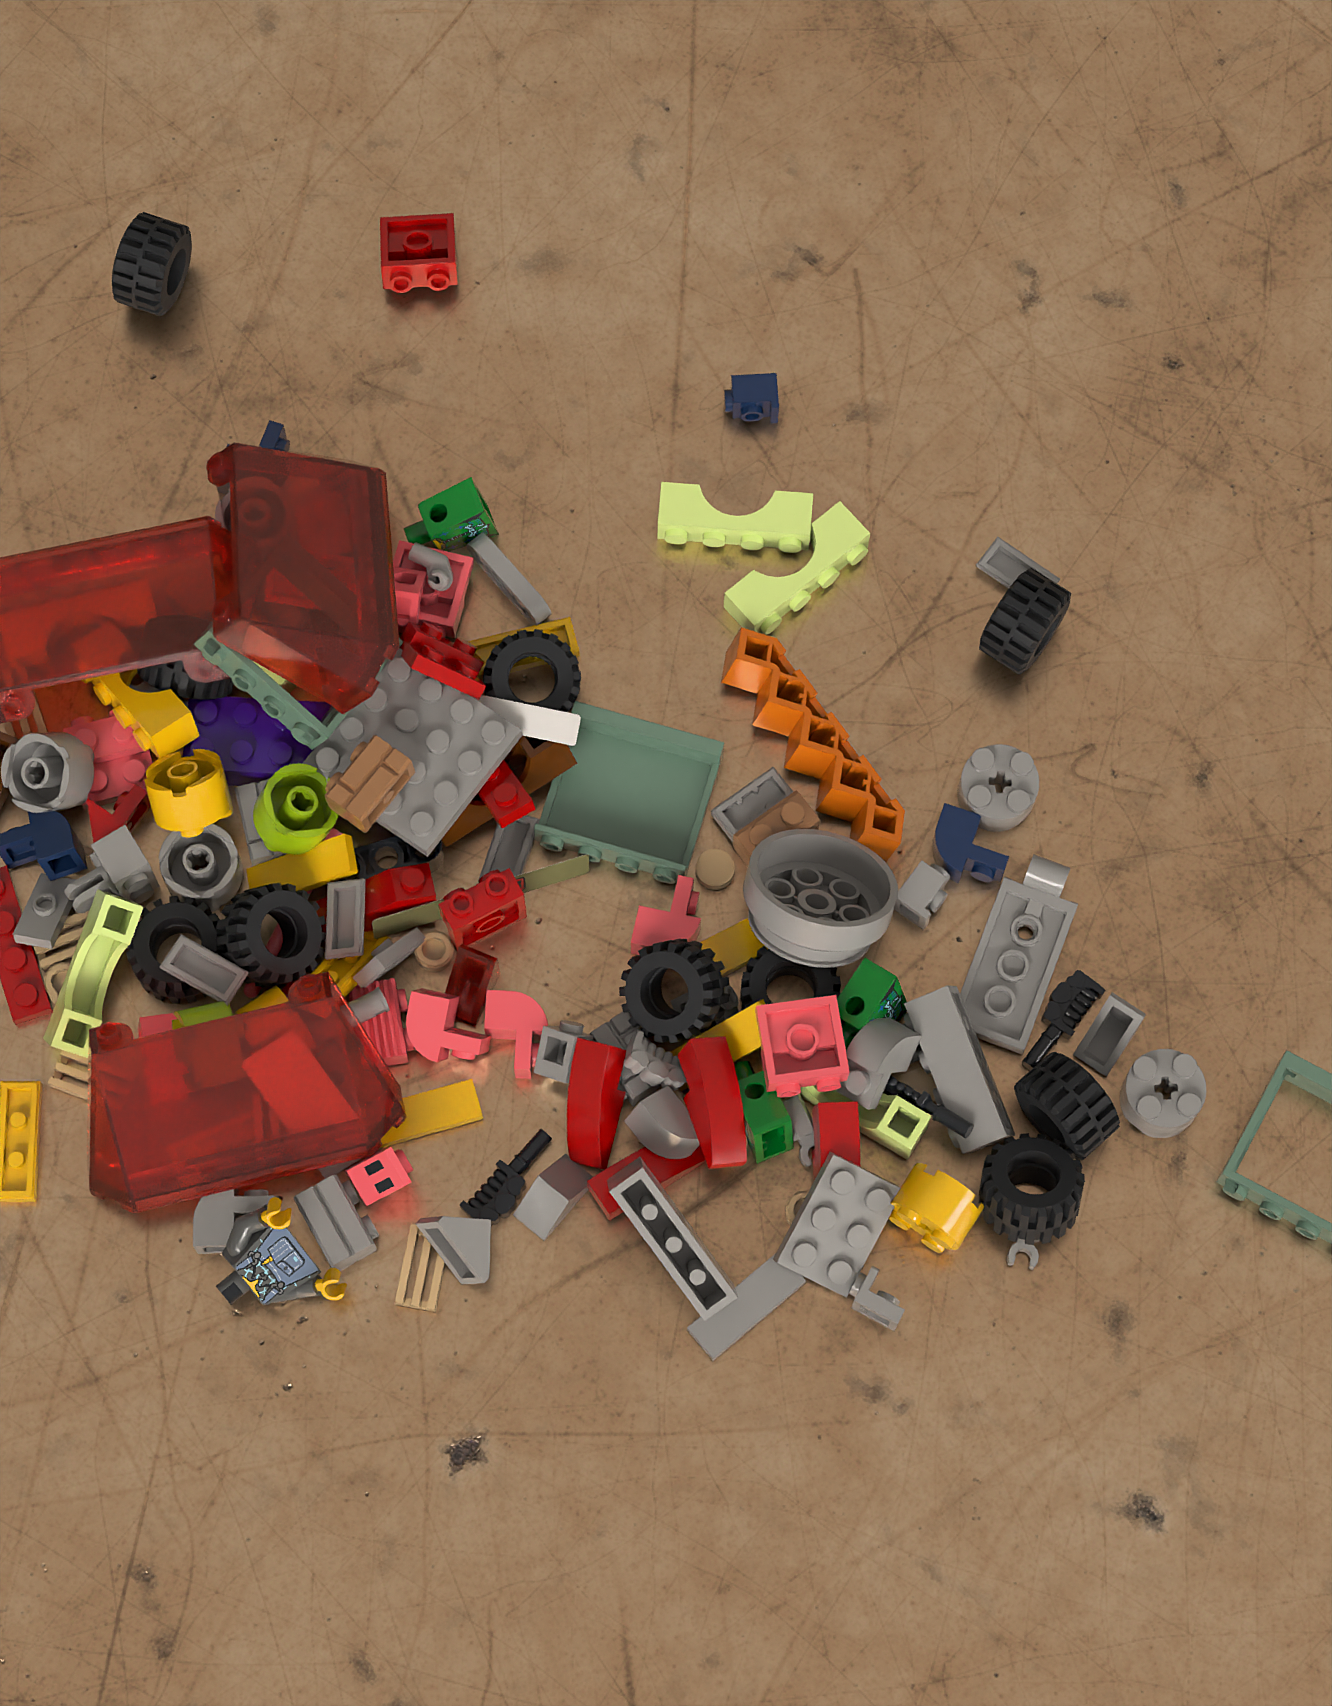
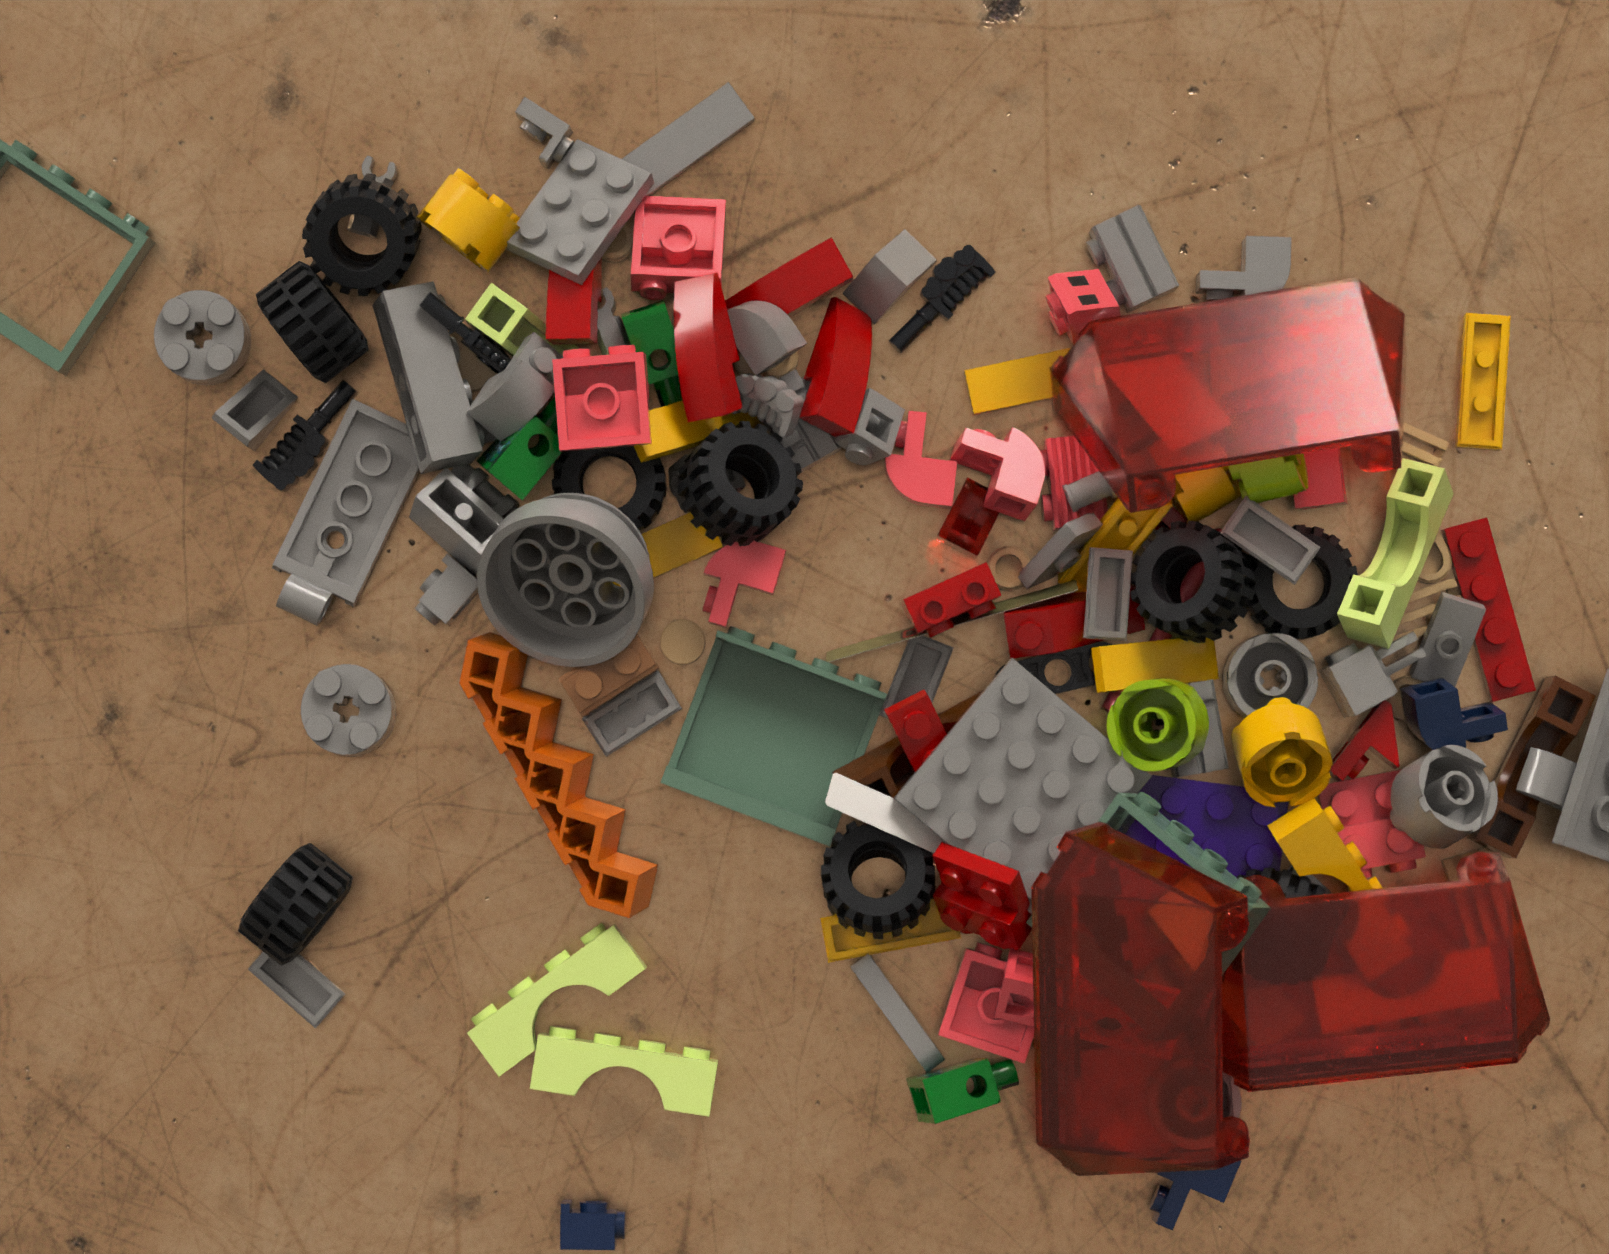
camera: 175 degrees left, 15 degrees up
torso [216,1197,347,1305] -> none
medium nougat brick [325,735,415,833] -> none
tan tile [395,1223,445,1312] -> none
light grey arm [408,542,453,591] -> none
light grey slope [415,1216,491,1285] -> none
light grey brick [607,1157,738,1321] -> none
dark blue brick [932,803,1009,883] -> none
none -> light grey brick [409,464,519,576]
none -> coral plate [631,196,726,300]

